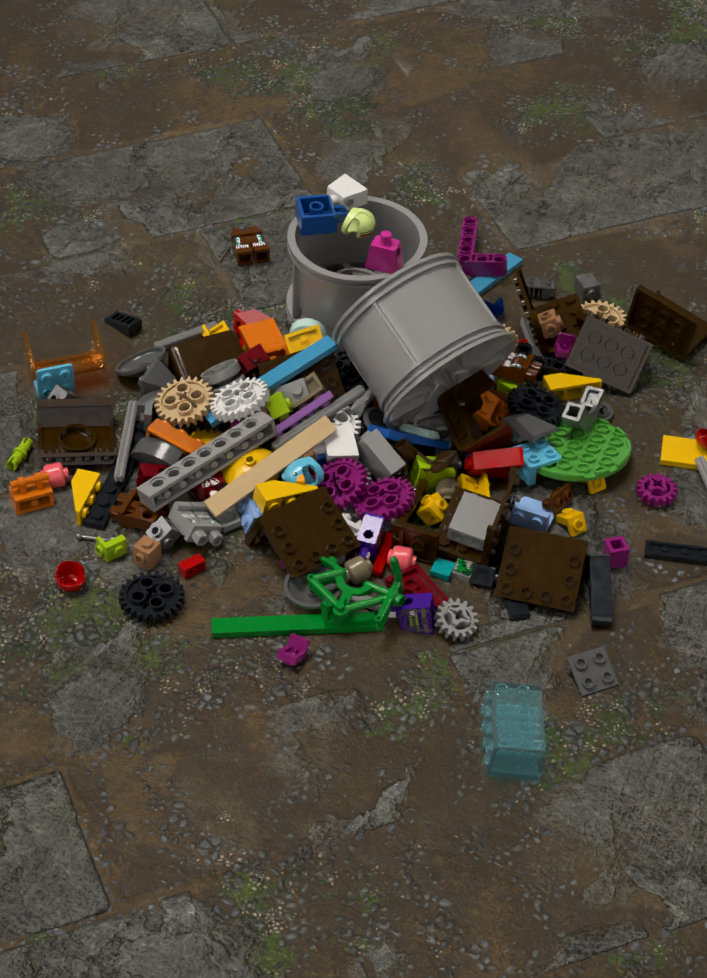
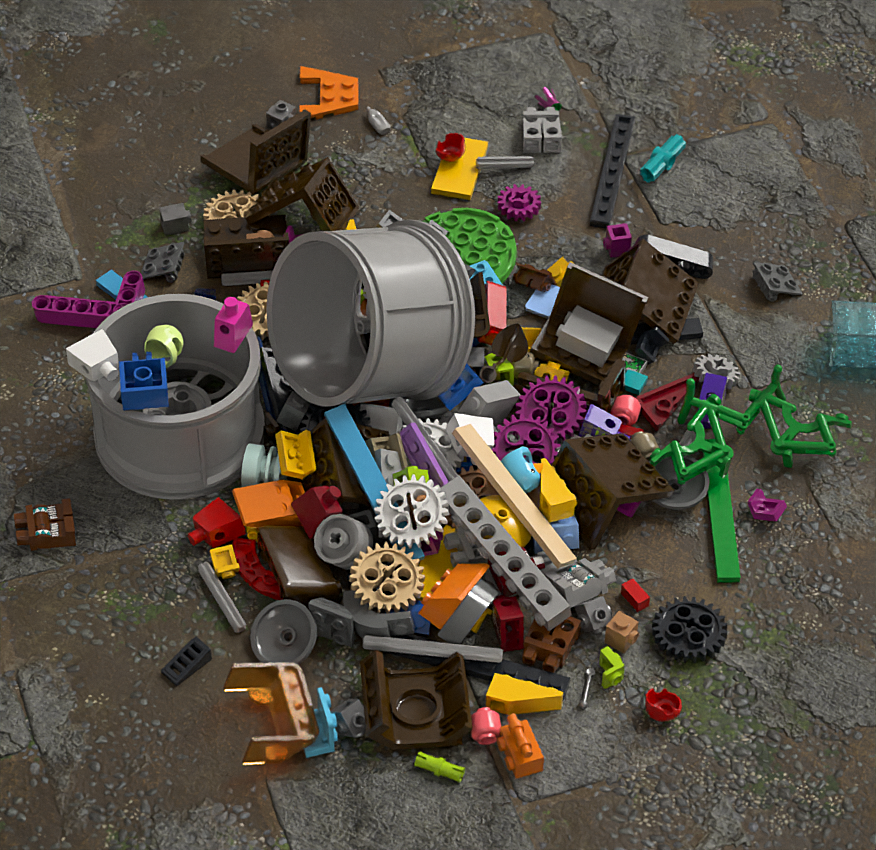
camera: 85 degrees left, 5 degrees up
none -> green piece [736,364,852,468]

